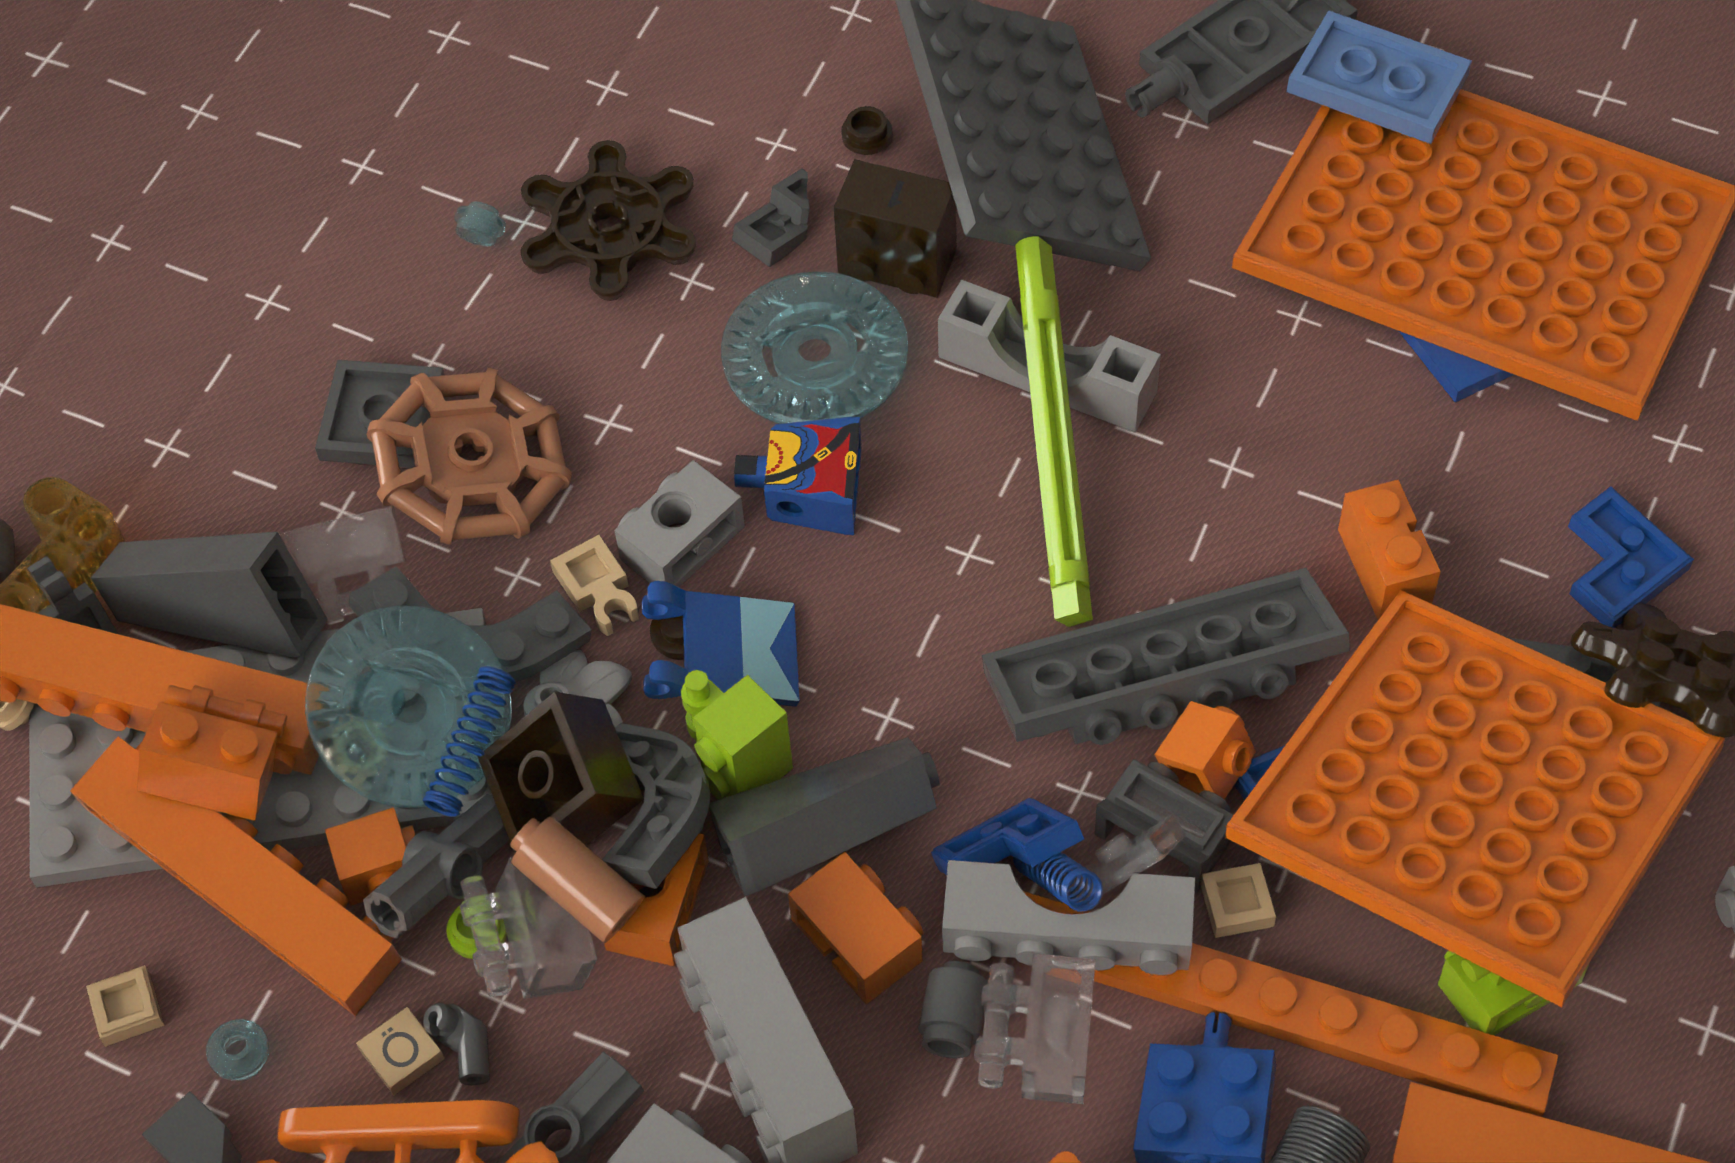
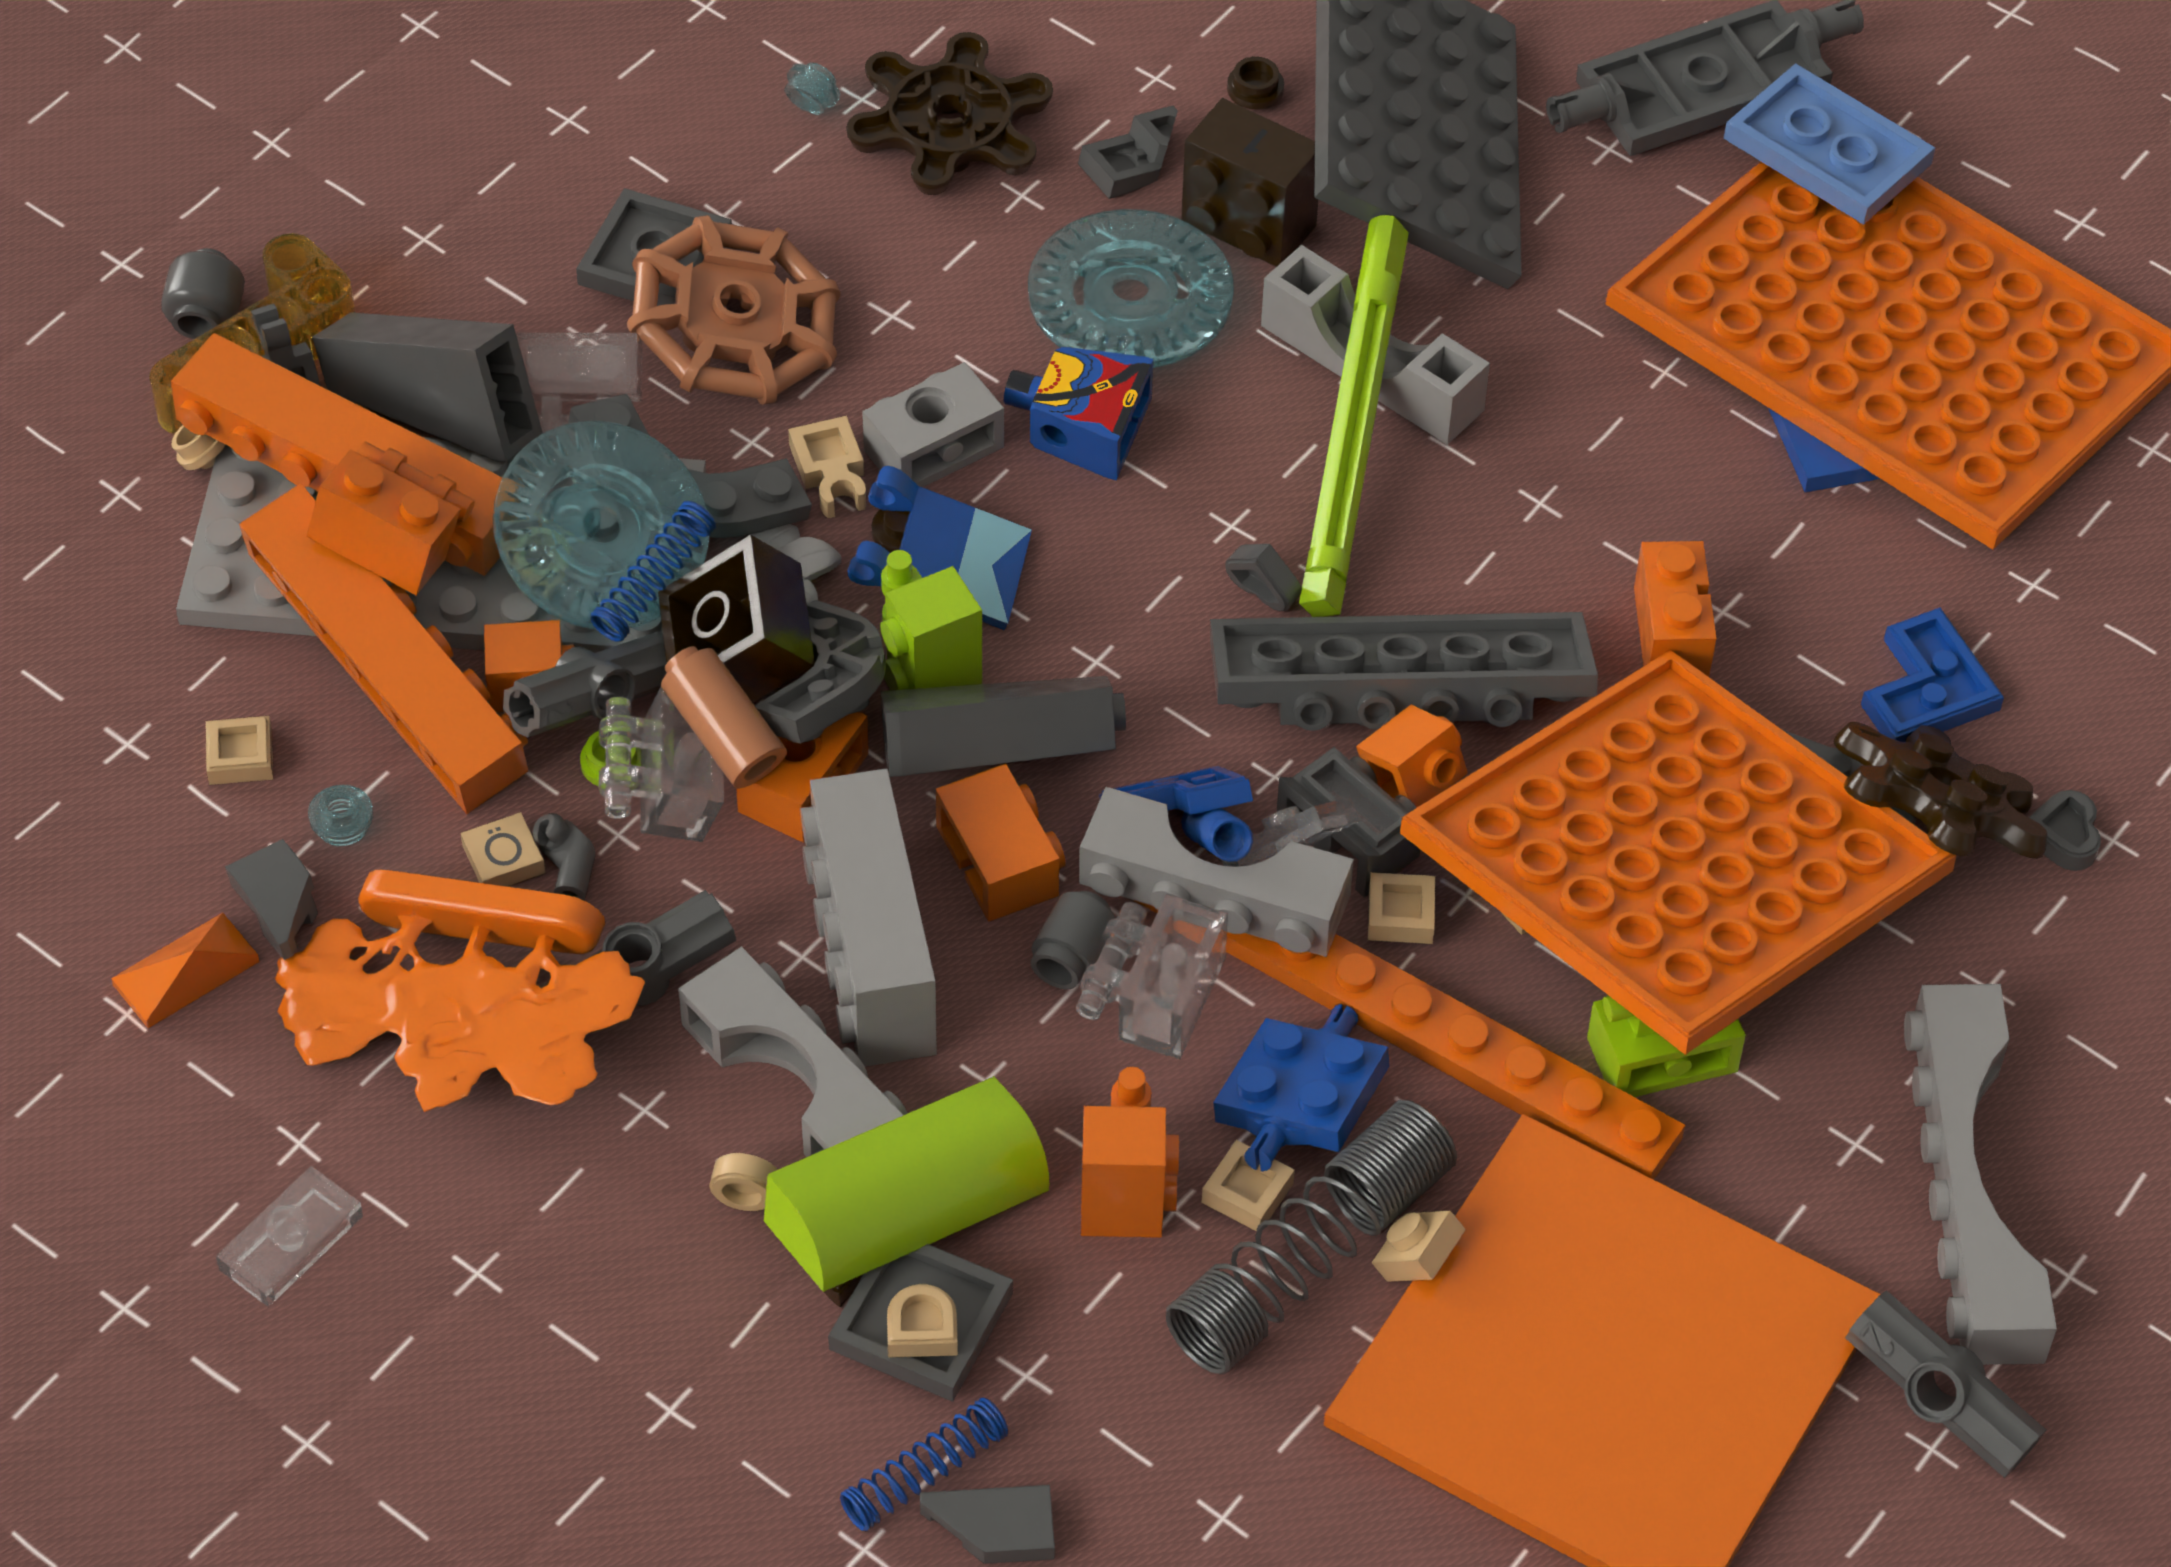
camera: 10 degrees right, 5 degrees down
none -> dark grey tile [1225,544,1302,611]

